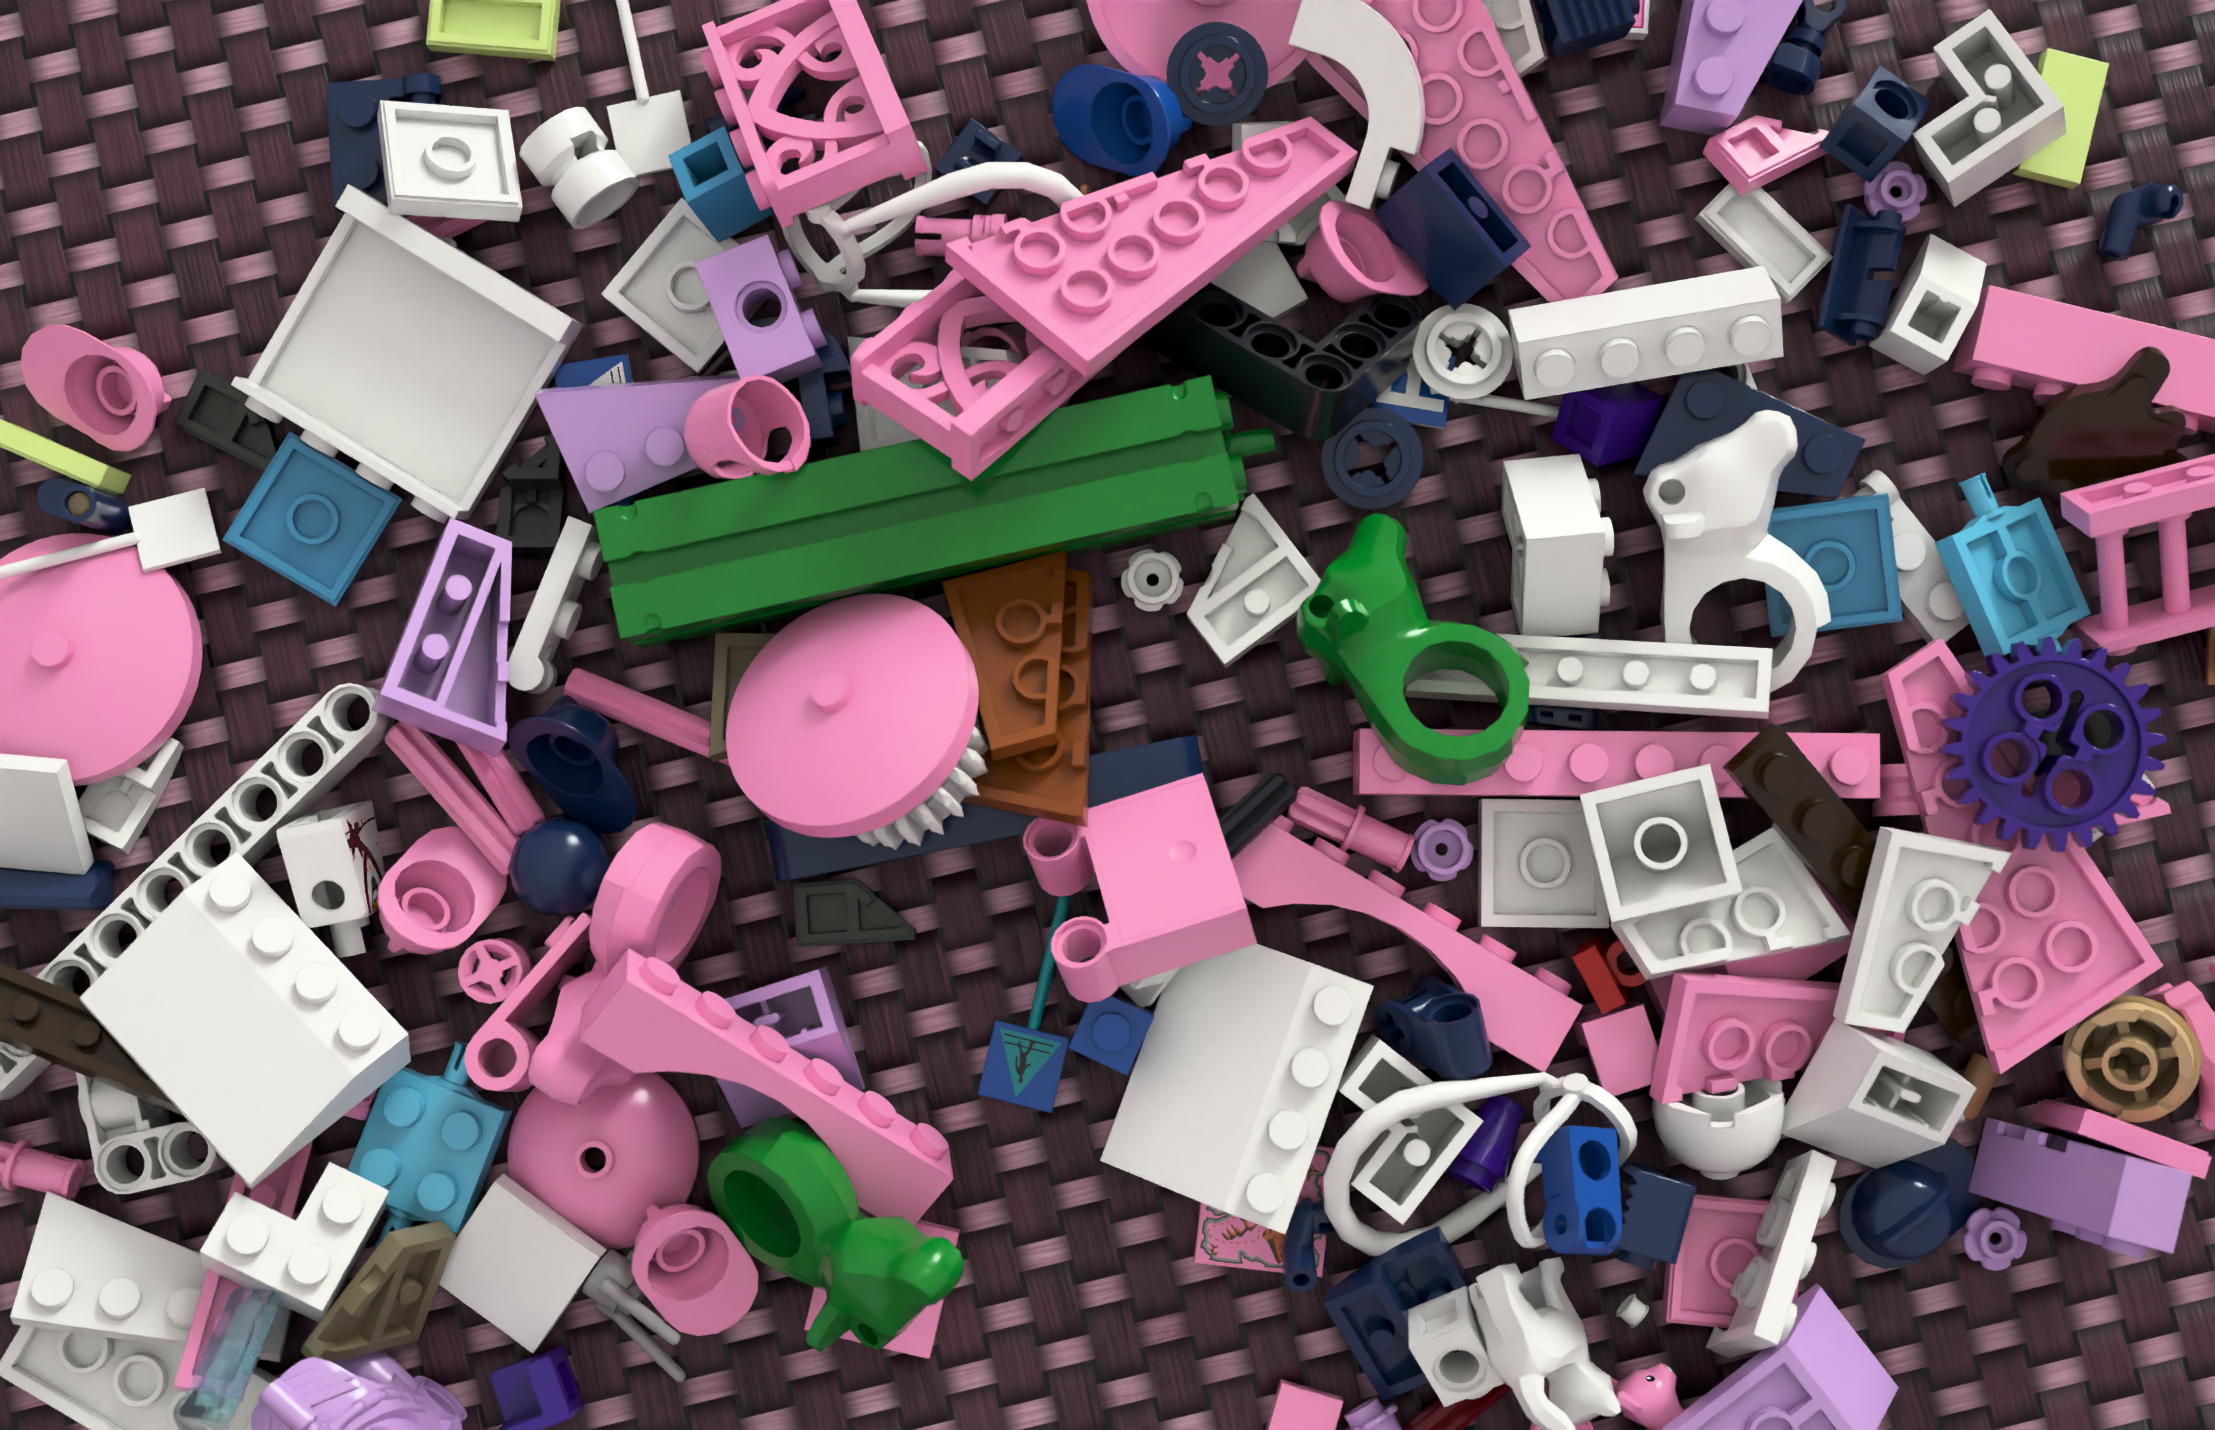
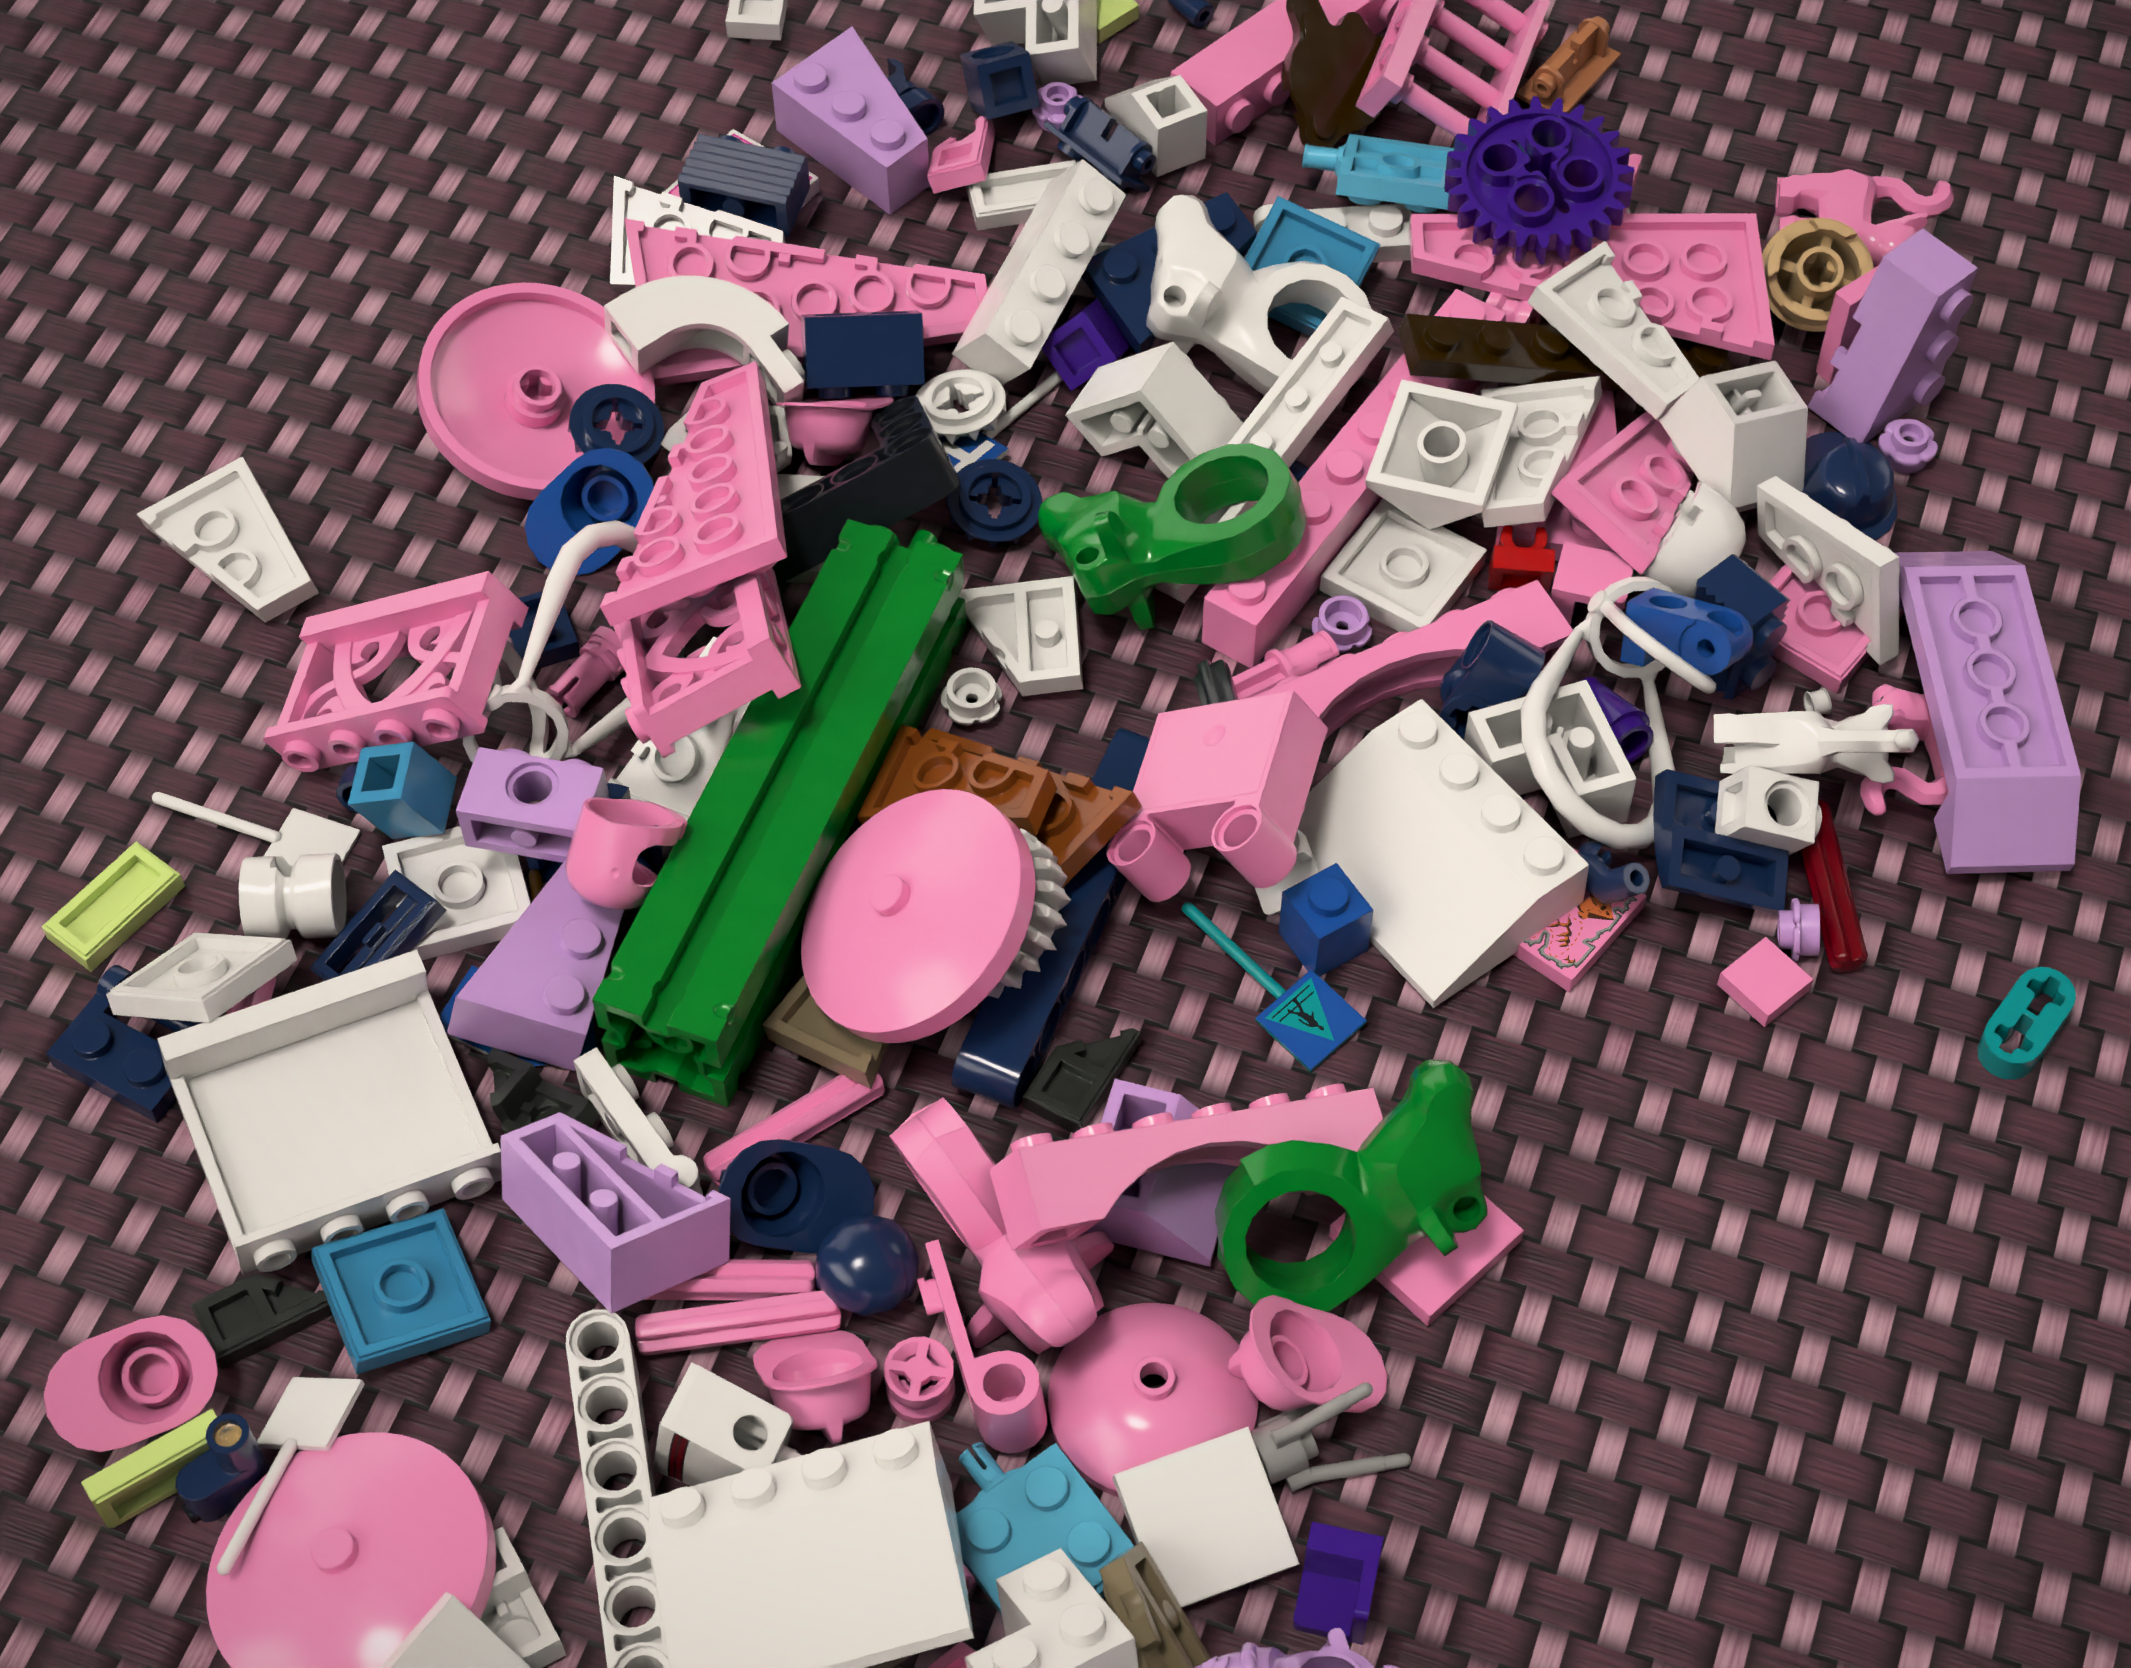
camera: 60 degrees left, 30 degrees down
none -> dark blue tile [310,870,446,981]

